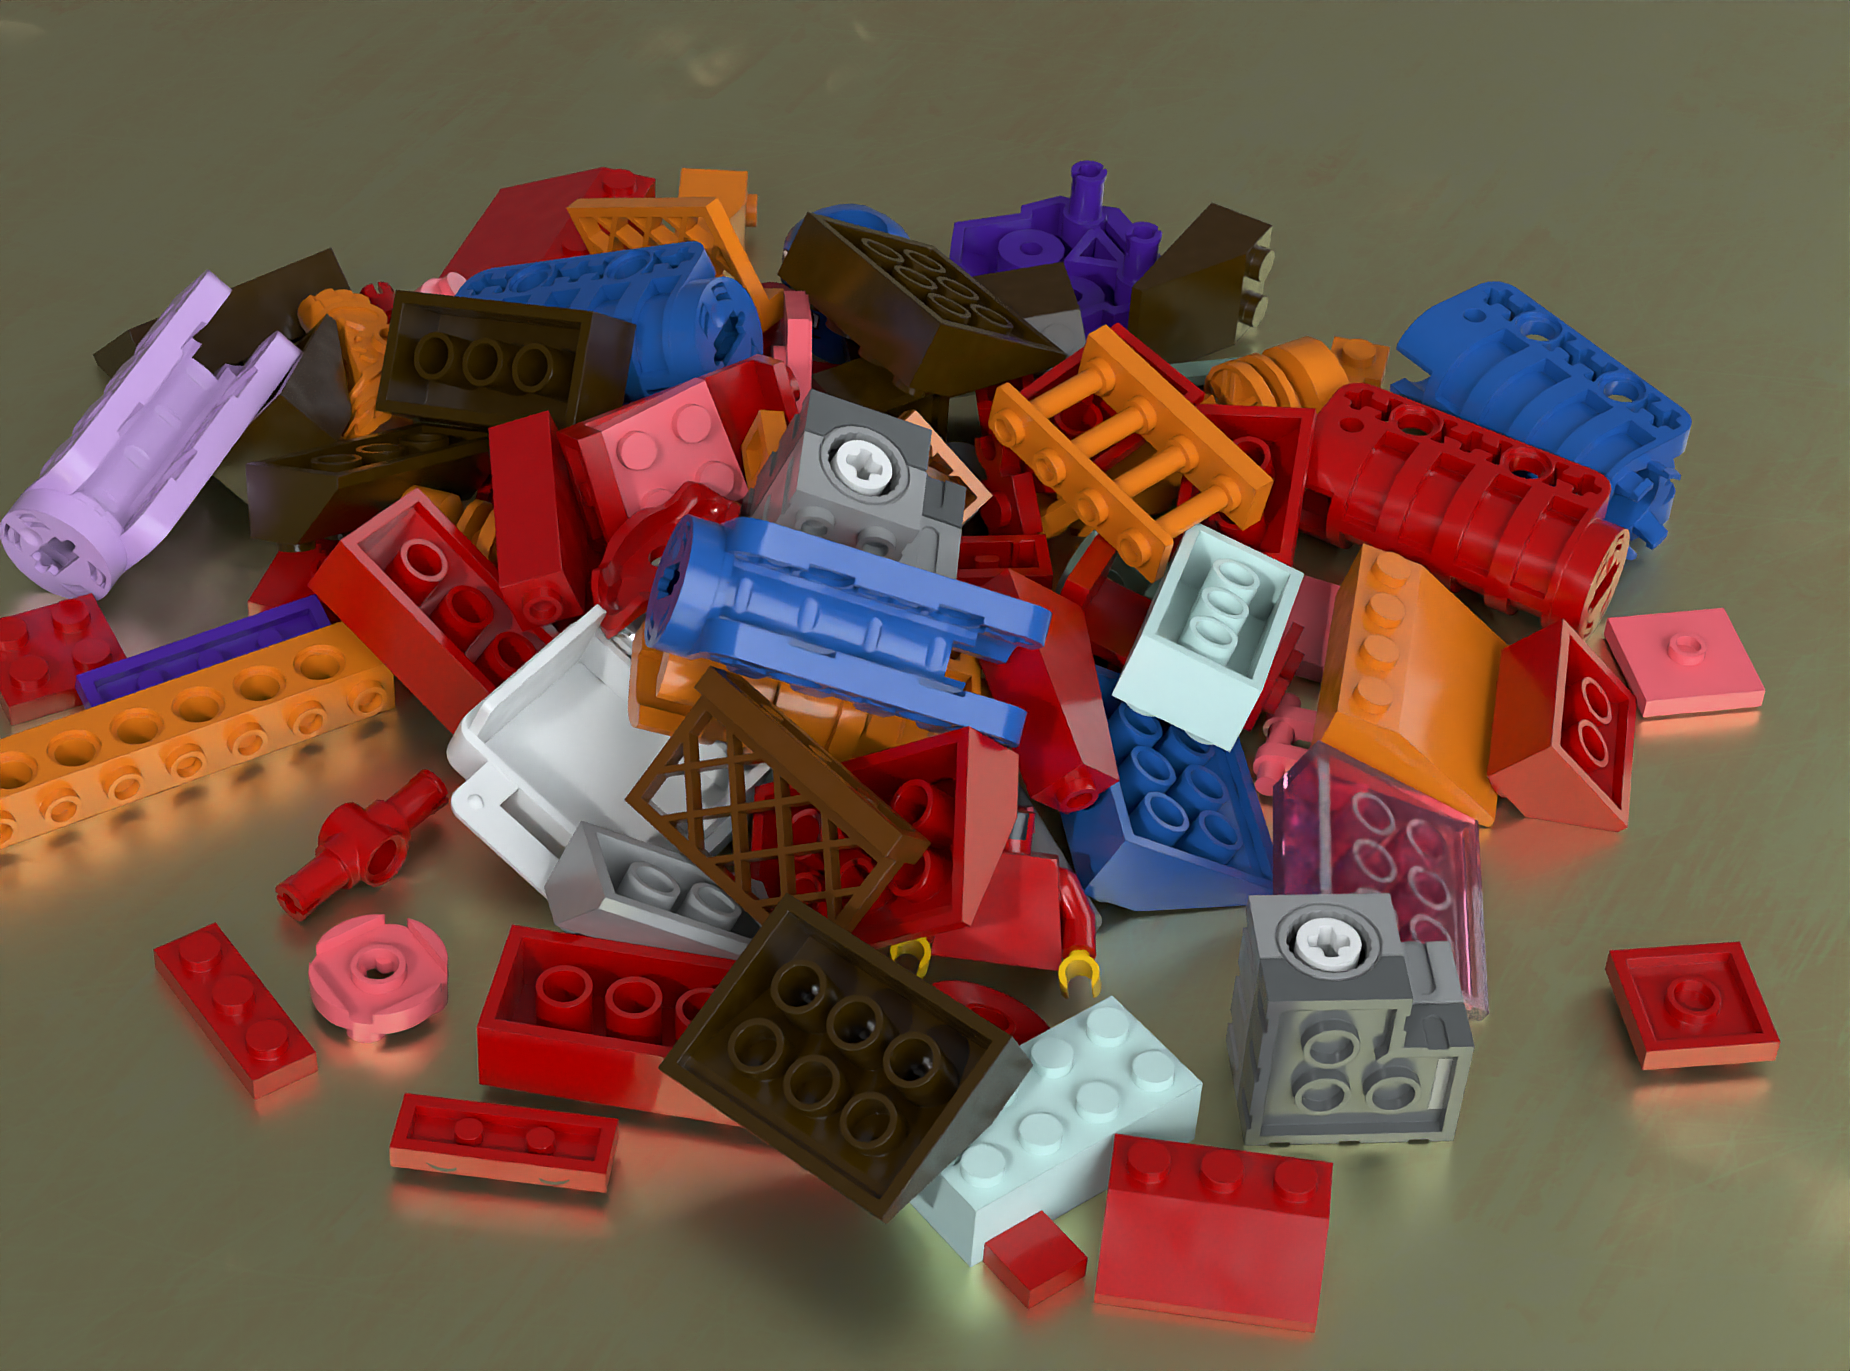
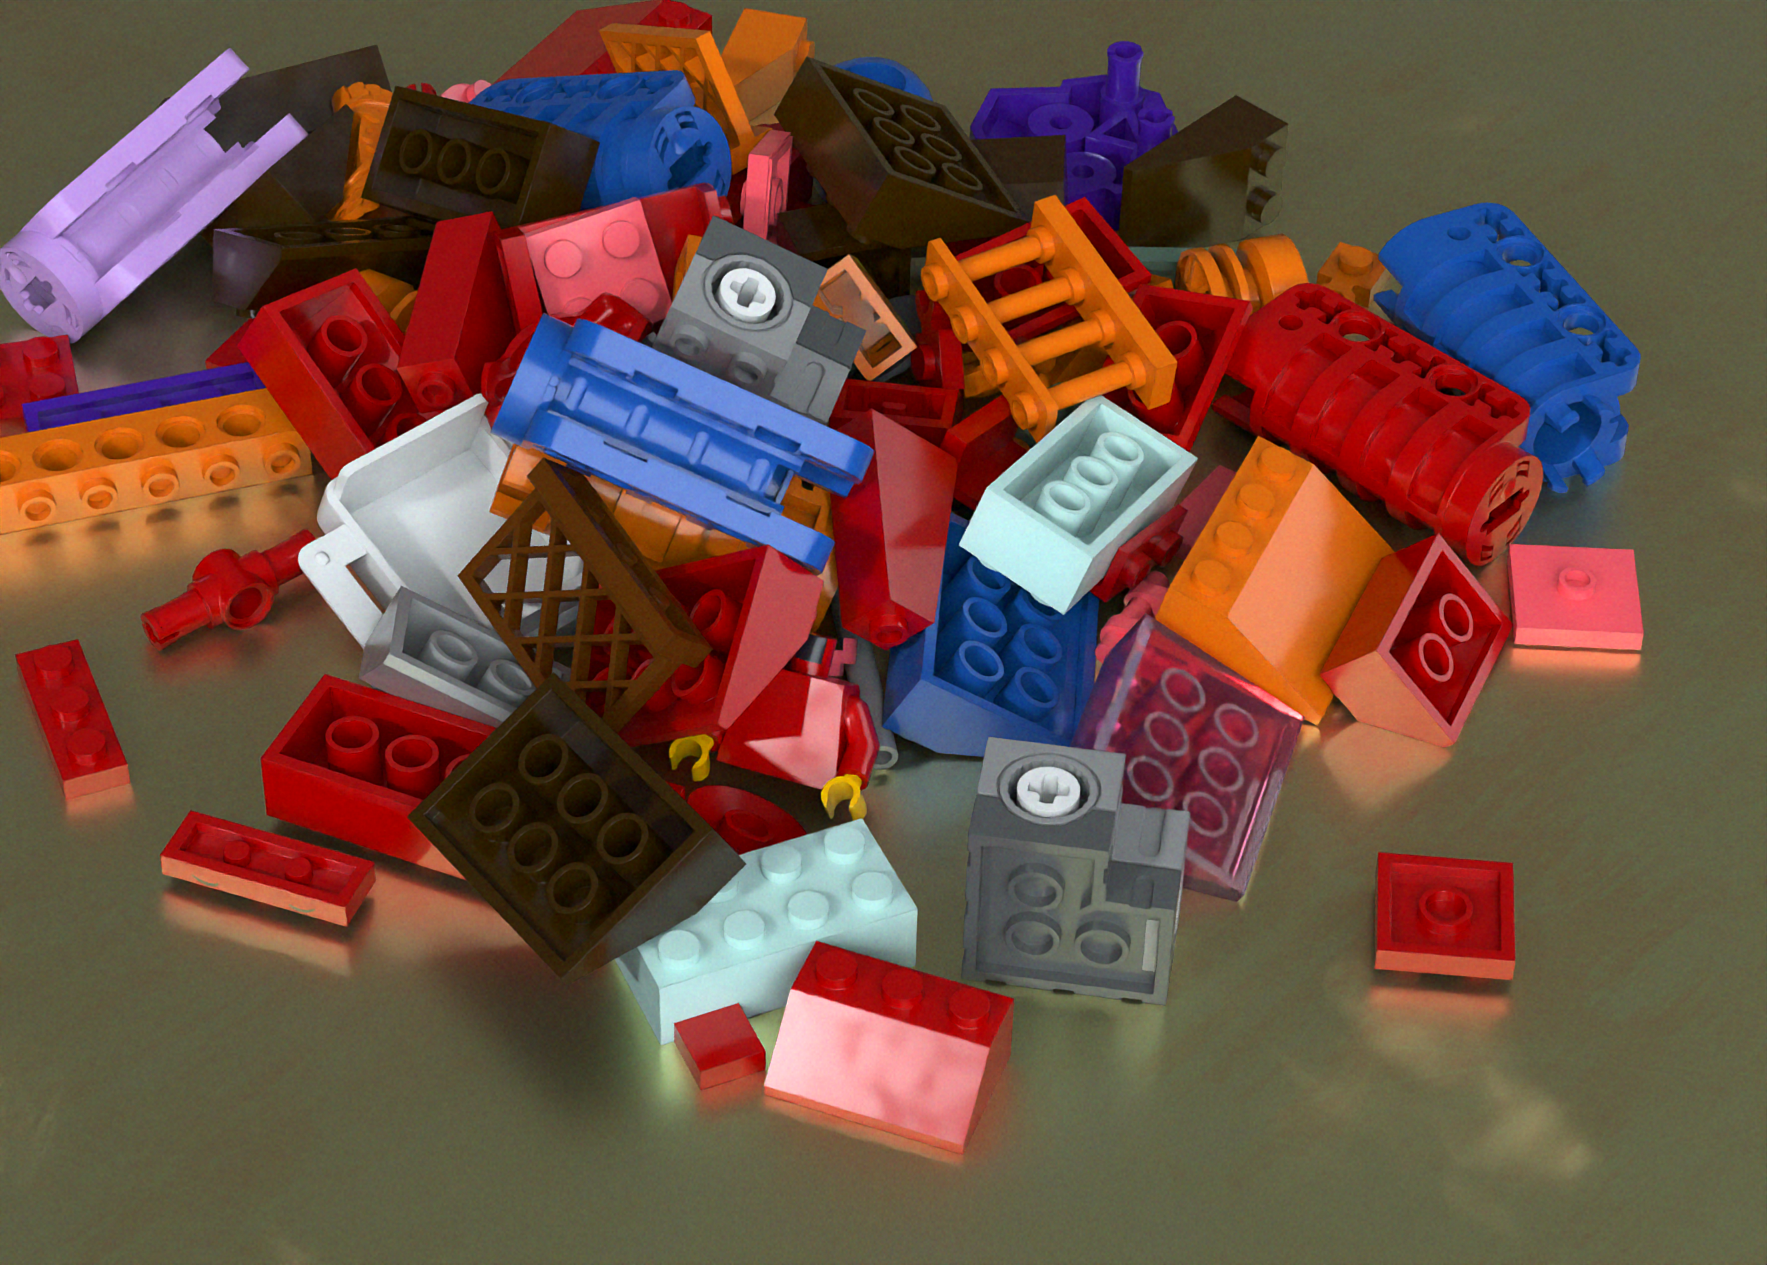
camera: 15 degrees right, 0 degrees up
coral plate [308,914,449,1043] -> none

